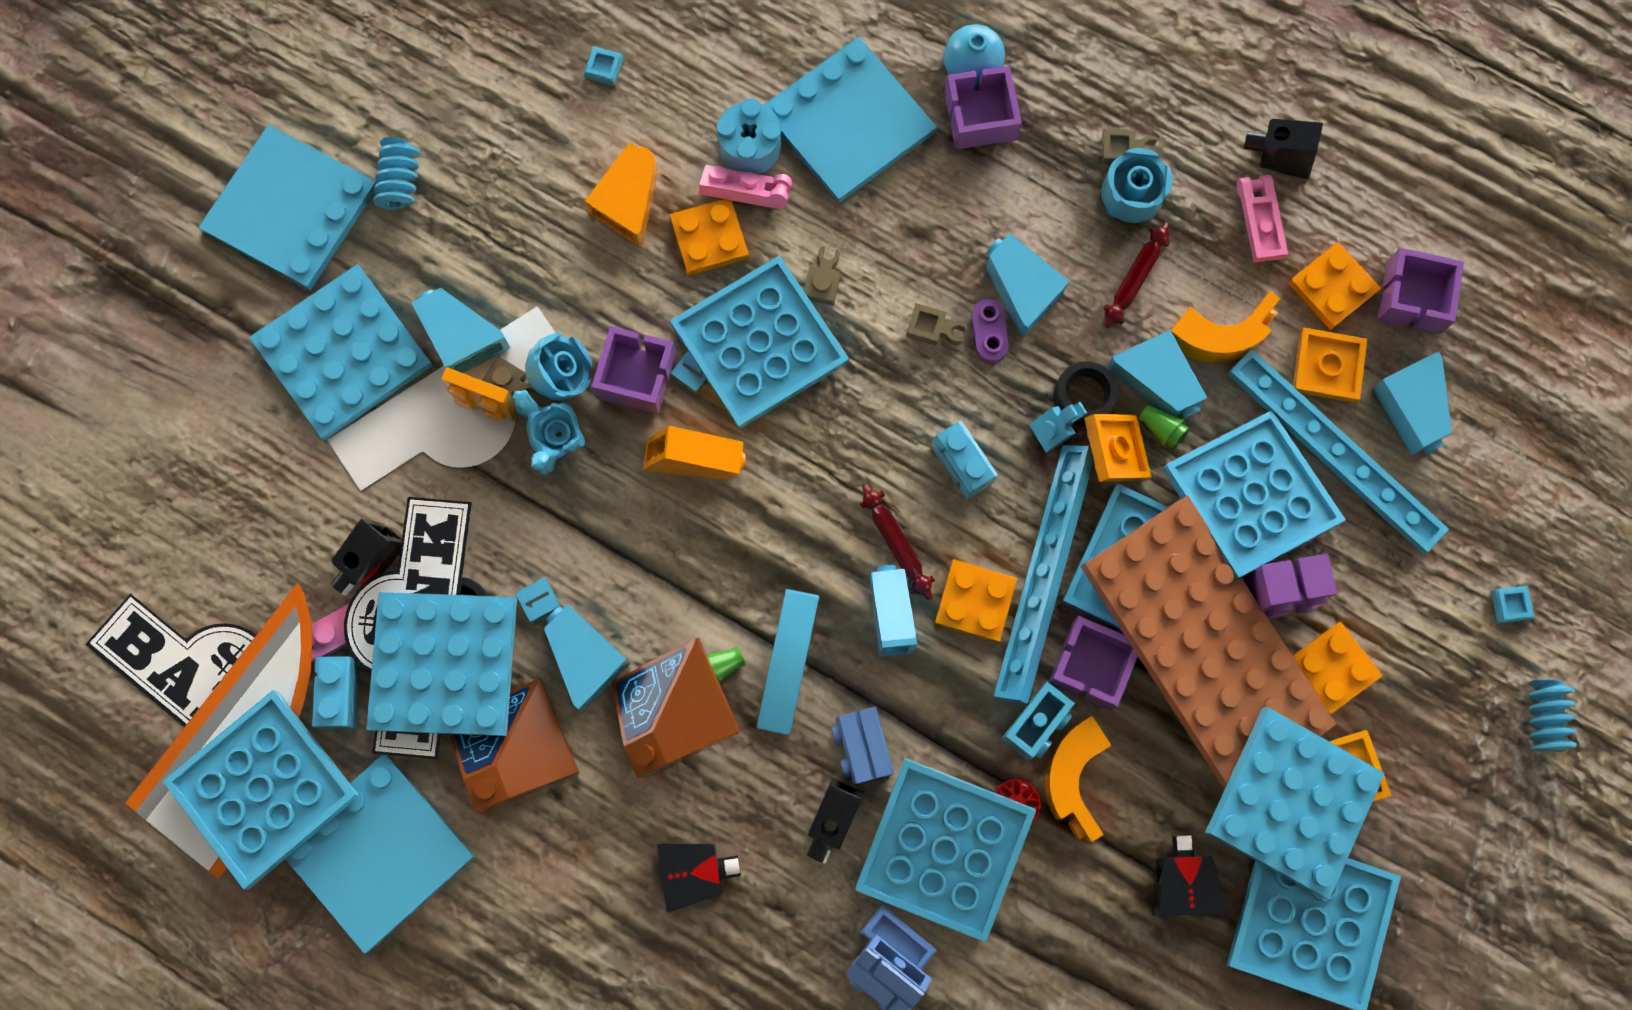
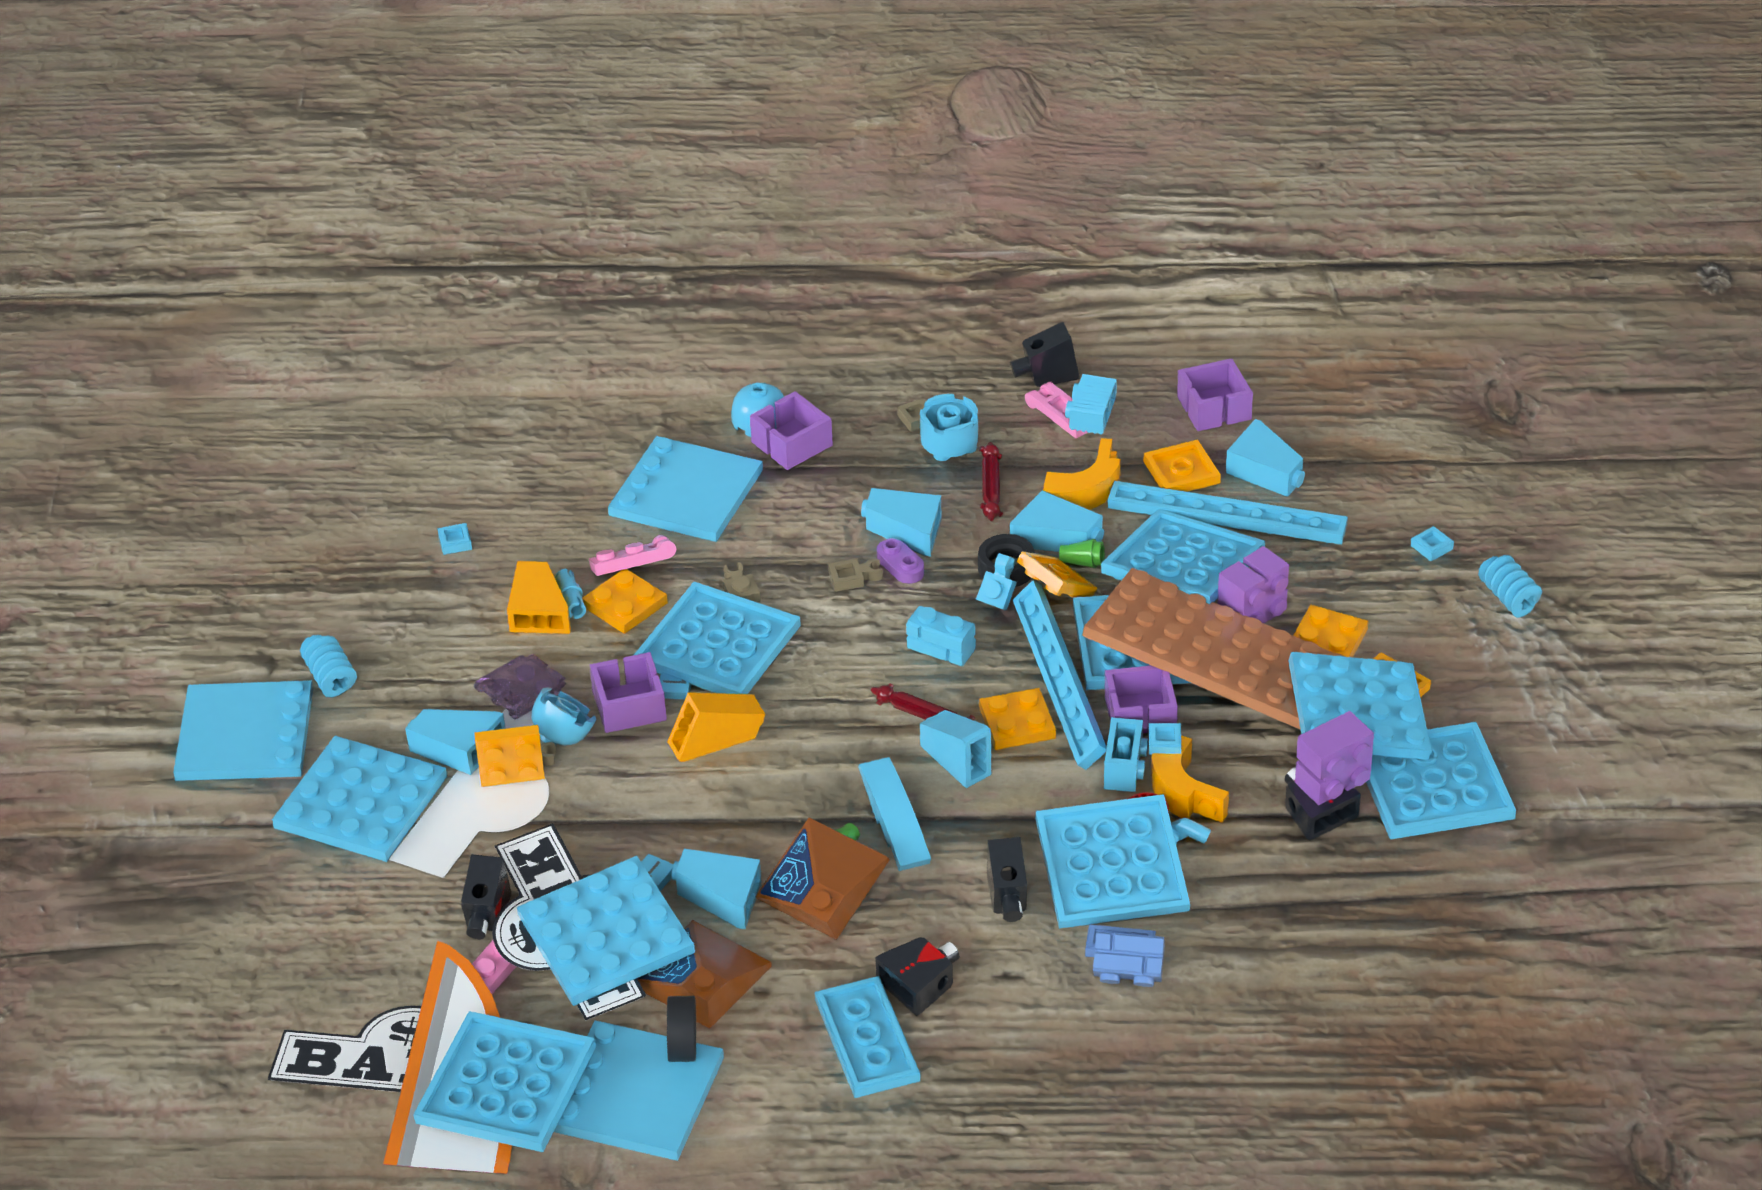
camera: 25 degrees left, 35 degrees down
medium azure brick [312,656,359,730] -> none
medium azure hair [512,390,585,476] -> none
medium azure brick [717,98,781,175] -> none
medium blue brick [831,707,894,786] -> none
light orange plate [1288,242,1381,331] -> none
none -> clear purple plate [474,654,566,719]
none -> medium azure pin [555,569,586,619]
none -> black tyre [667,996,696,1062]
none -> medium azure tile [814,976,921,1098]
none -> medium azure brick [1065,374,1117,435]
none -> medium azure tile [1149,723,1181,755]
none -> medium azure arm [1171,818,1211,844]
none -> medium lavender piece [1295,711,1374,805]

